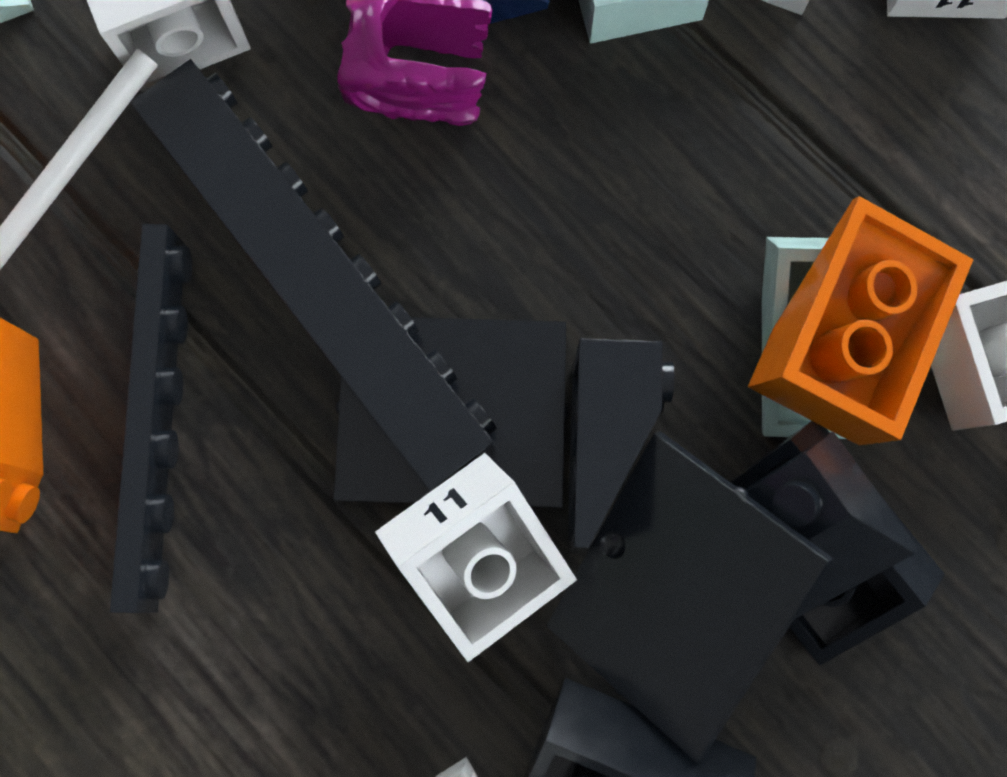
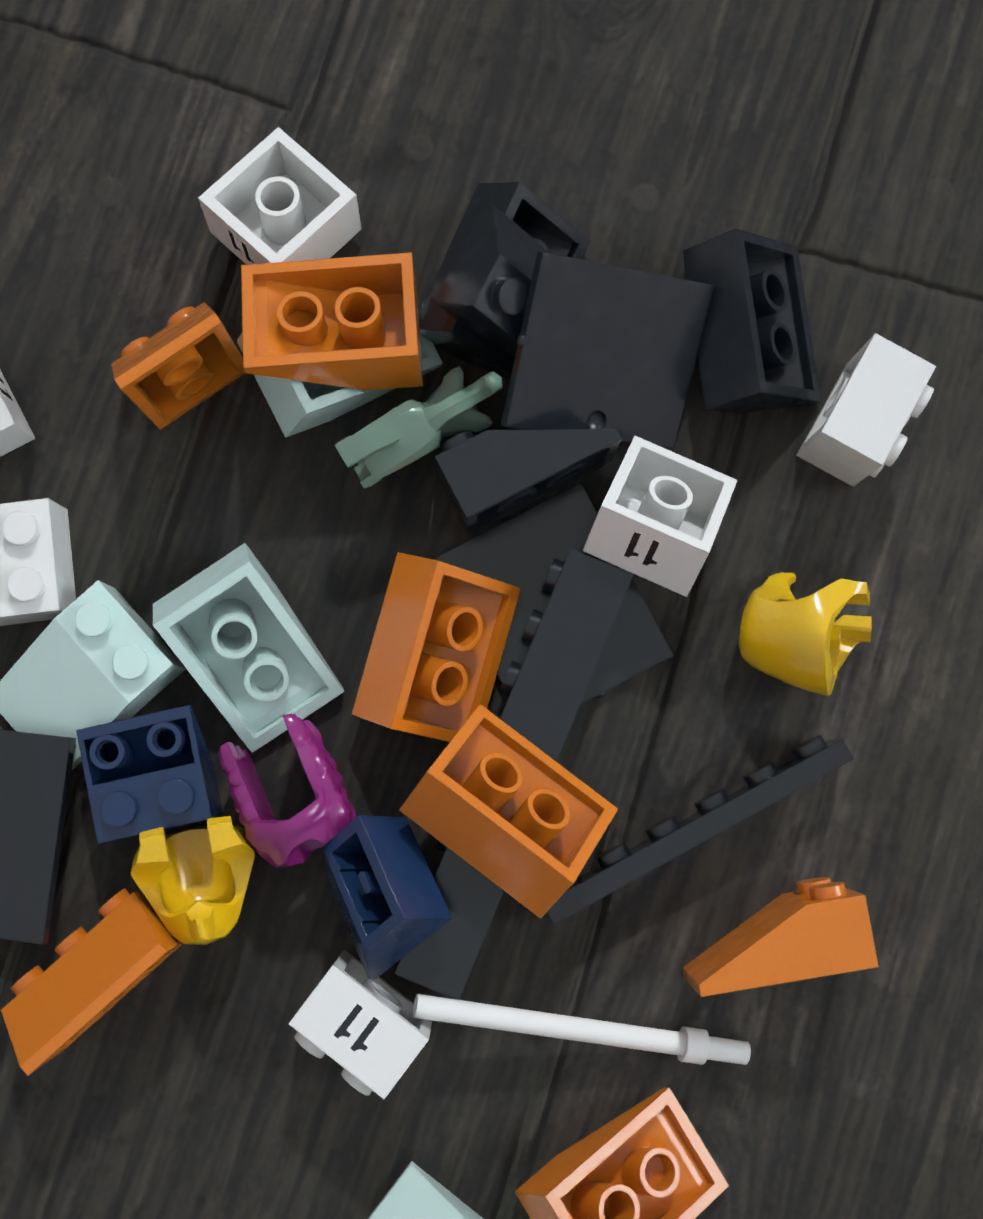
camera: 125 degrees left, 5 degrees up
none -> orange slope [111,302,245,430]
none -> light aqua slope [153,543,344,753]
none -> dark blue slope [322,815,452,979]
none -> sand green animal [335,366,503,489]
none -> orange slope [352,552,521,742]
none -> orange slope [399,704,618,919]
none -> yellow piece [738,572,872,696]

